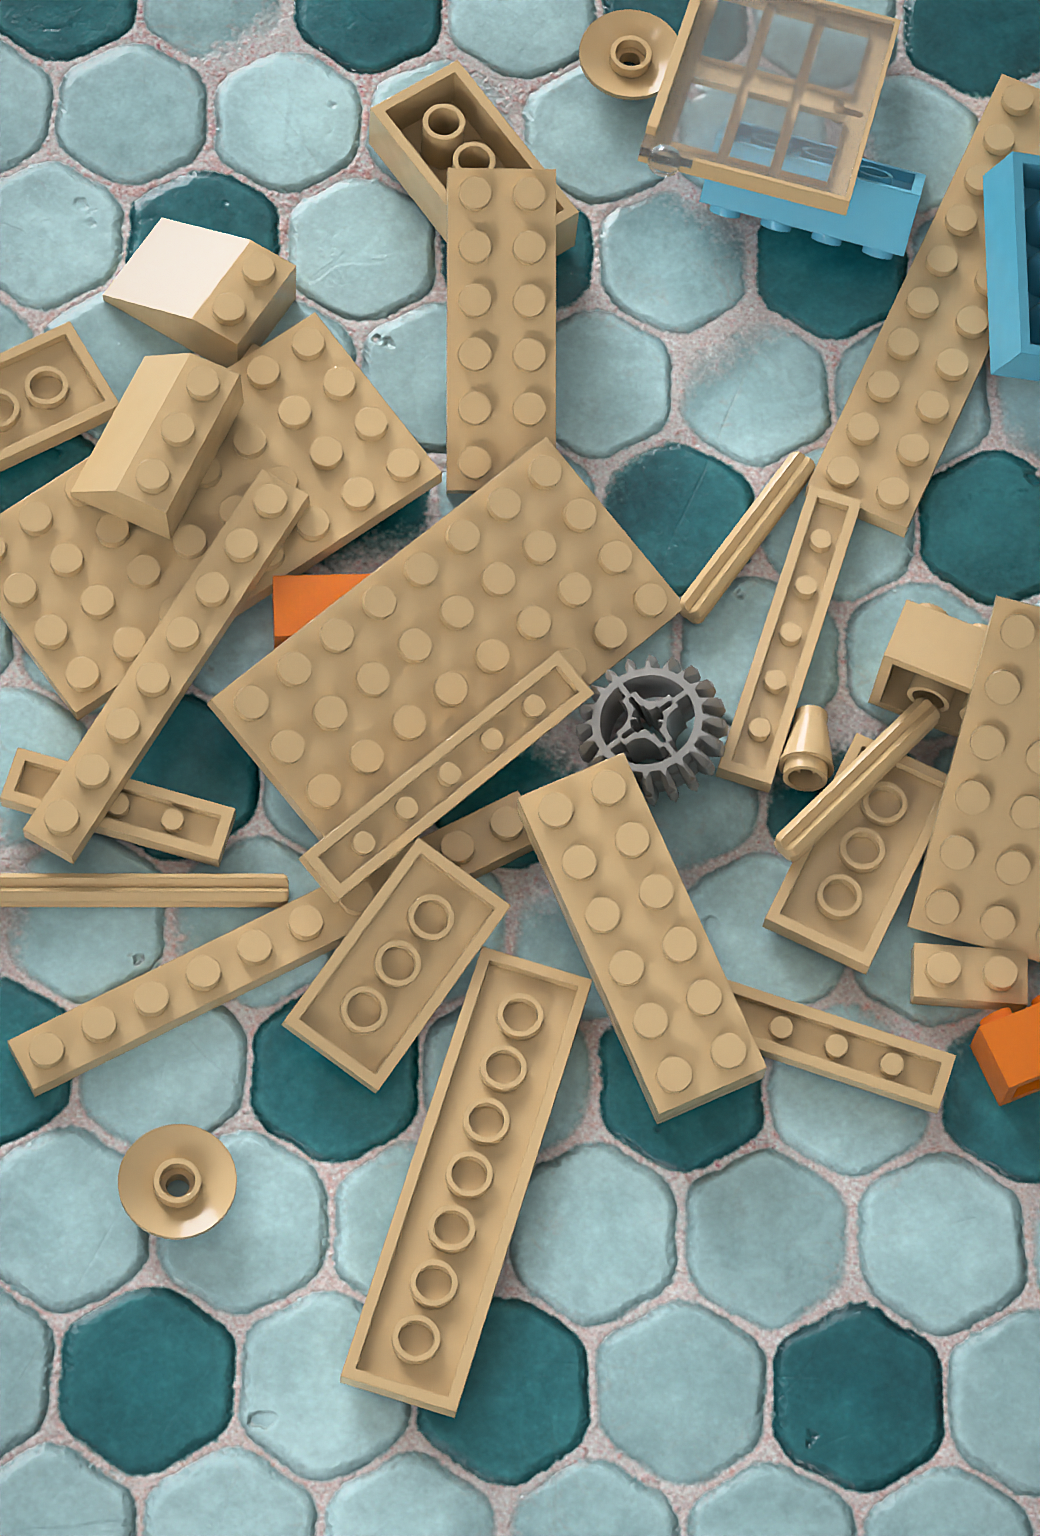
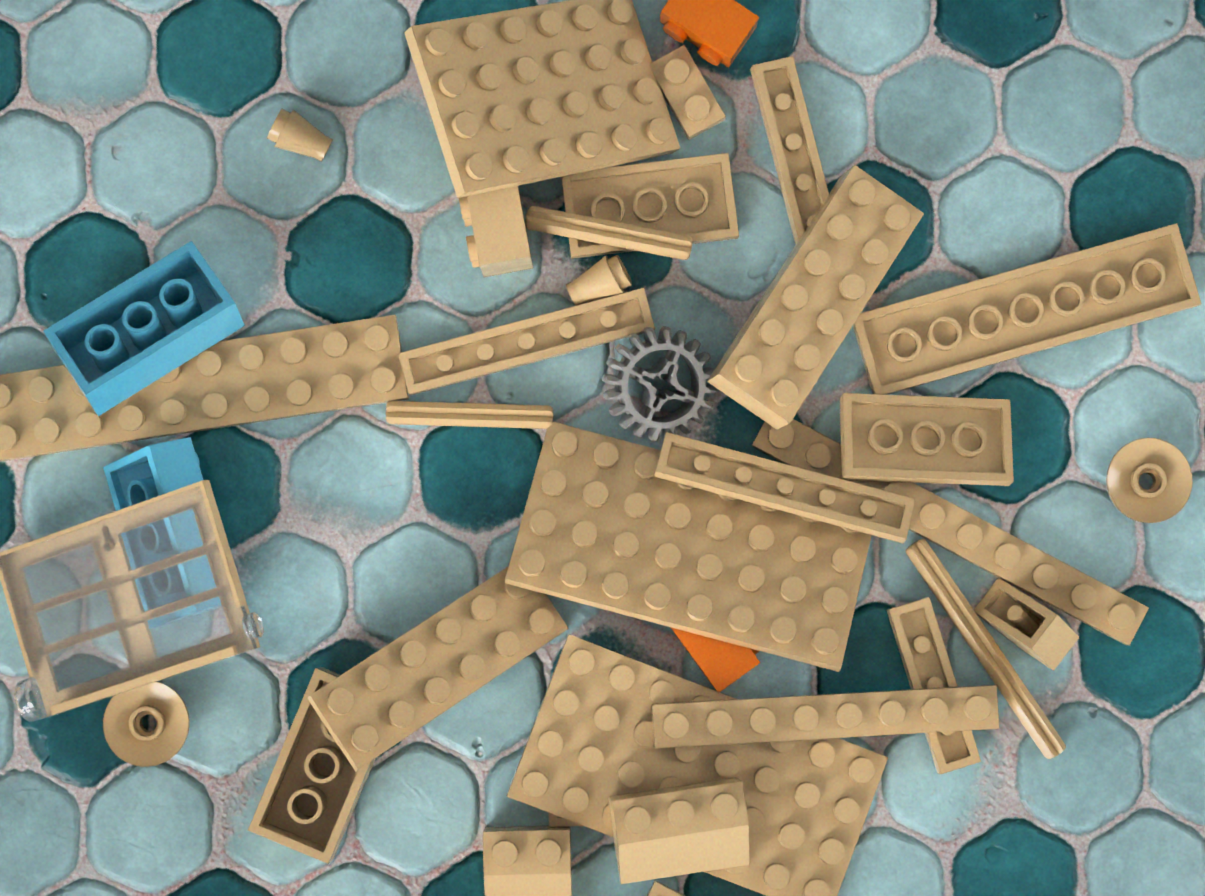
camera: 115 degrees left, 20 degrees up
none -> tan slope [974,578,1079,671]

